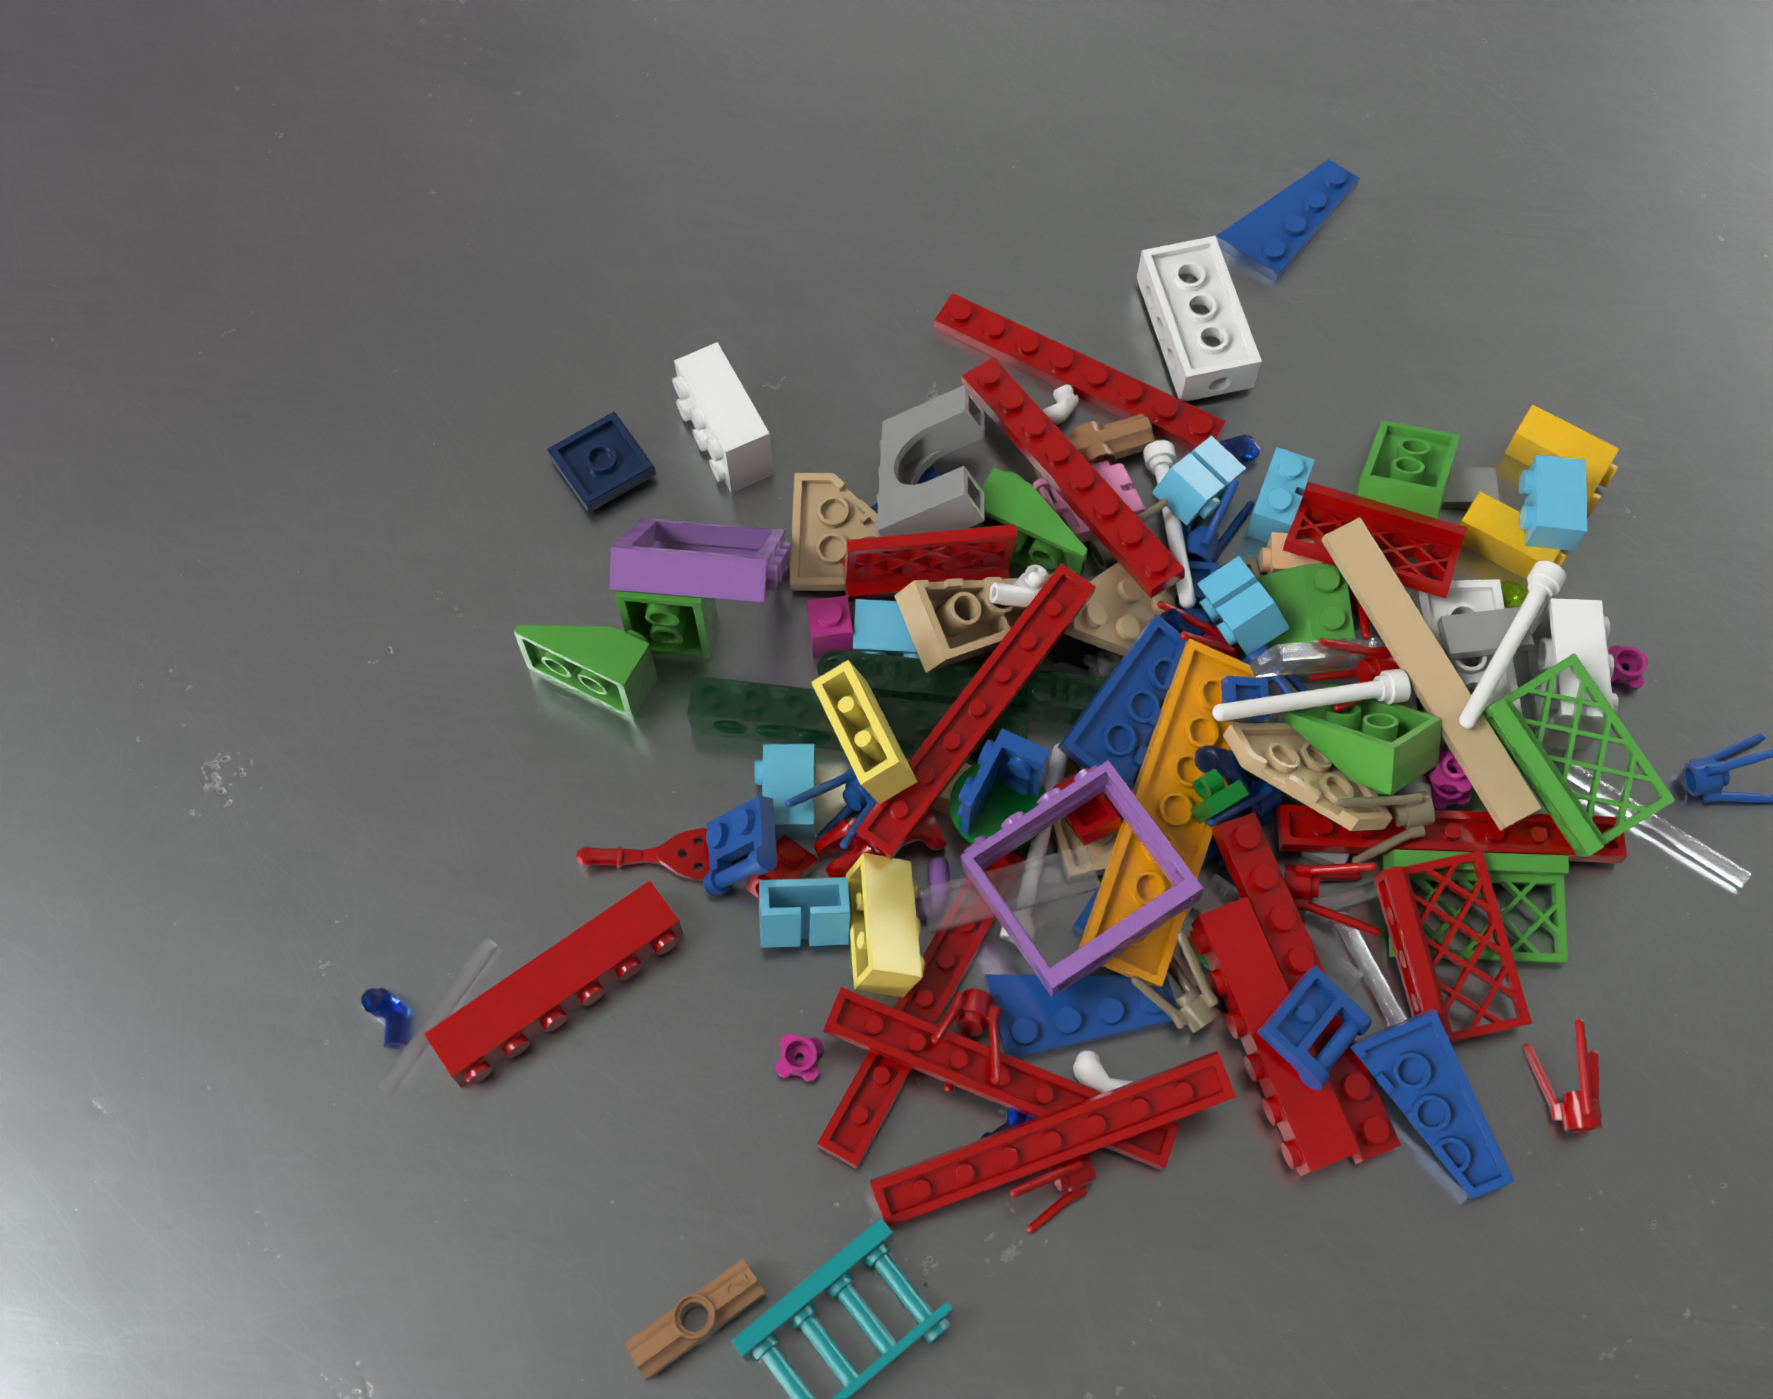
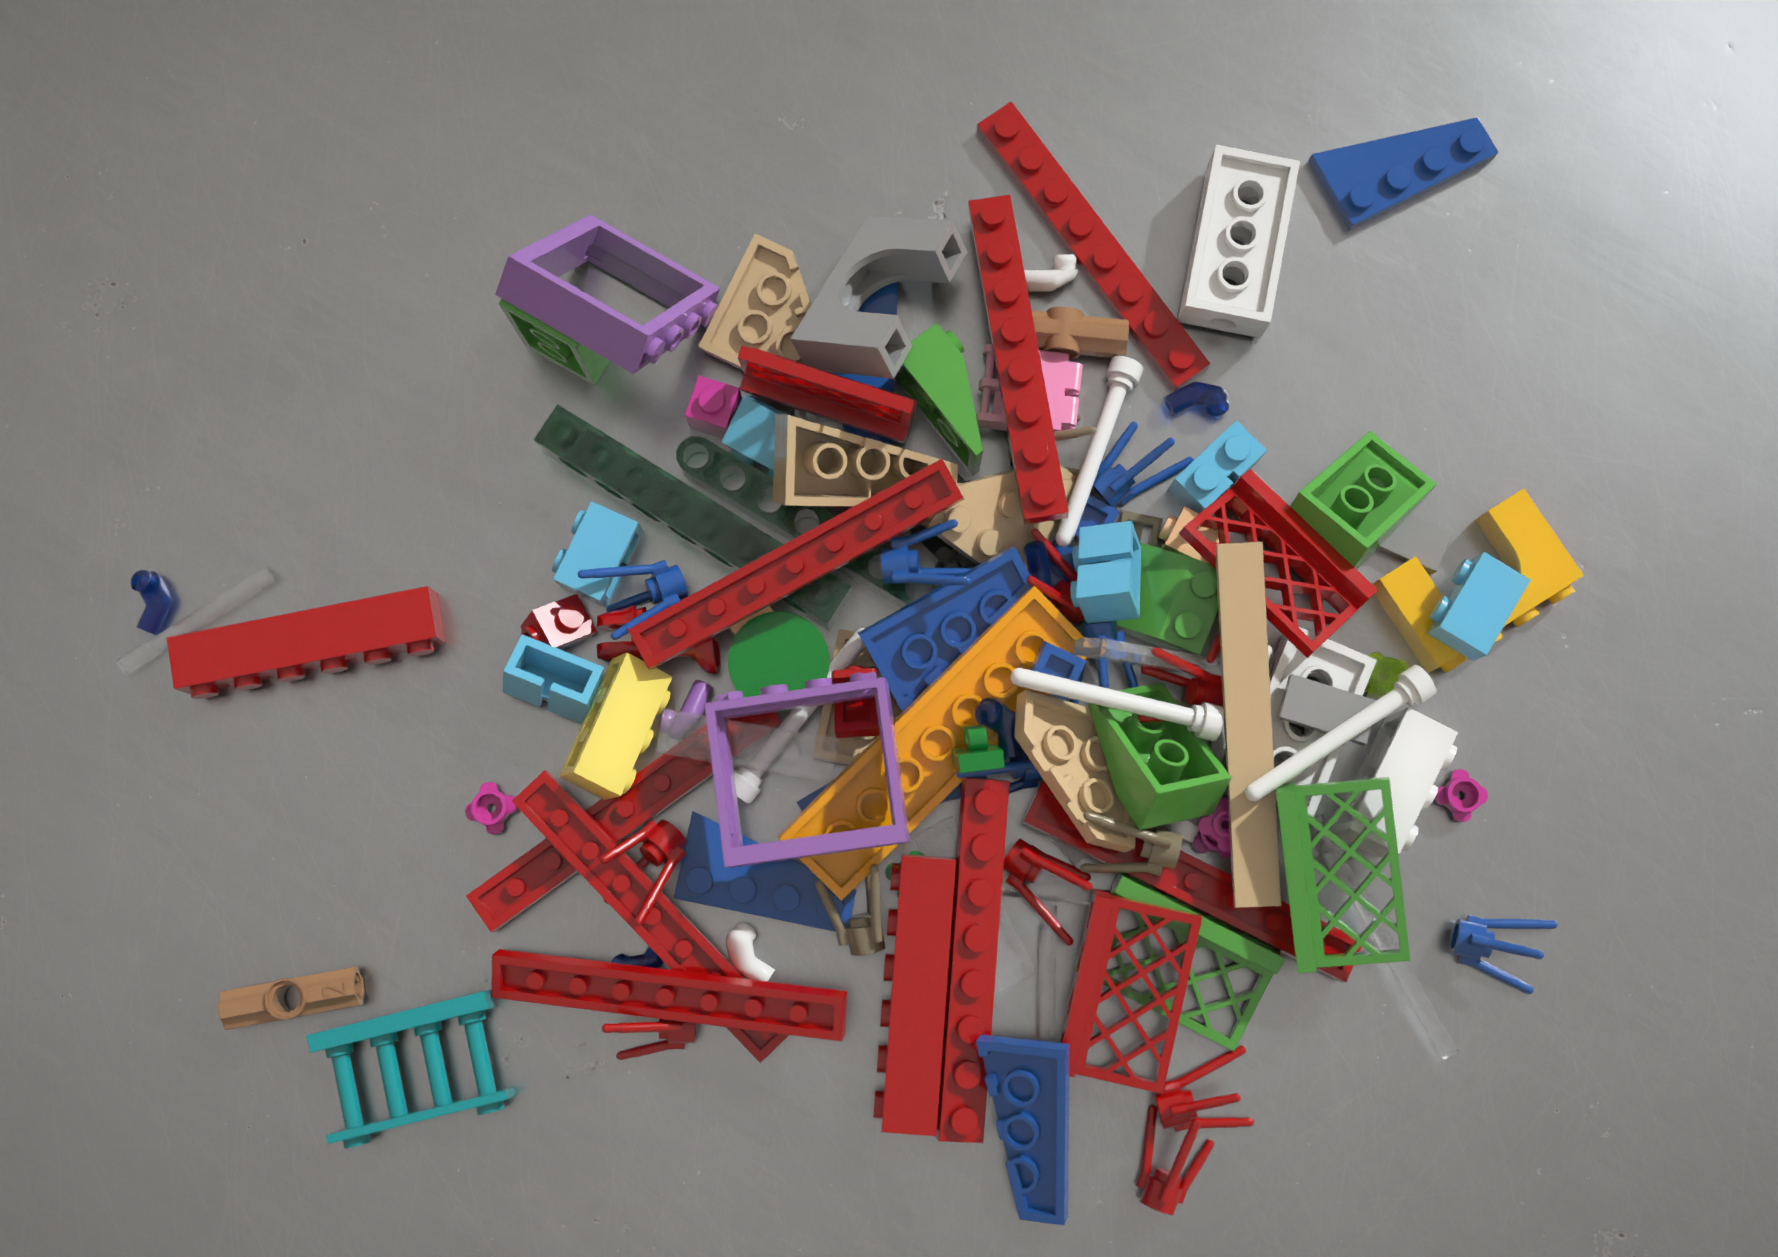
camera: 25 degrees right, 15 degrees up
bright green slope [513,625,658,719] -> none
dark blue plate [547,411,657,513] -> none
red piece [576,828,709,882] -> none
white brick [672,342,774,493] -> none
blue plate [703,795,777,897] -> none
light yellow brick [811,660,917,804] -> none
blue bracket [957,728,1050,836] -> none
white arm [989,565,1048,607] -> none
medium azure piece [1152,436,1246,525] -> none
blue plate [1257,965,1372,1090] -> none
none -> blue plant [881,519,972,586]
none -> red plant [1154,1046,1254,1132]

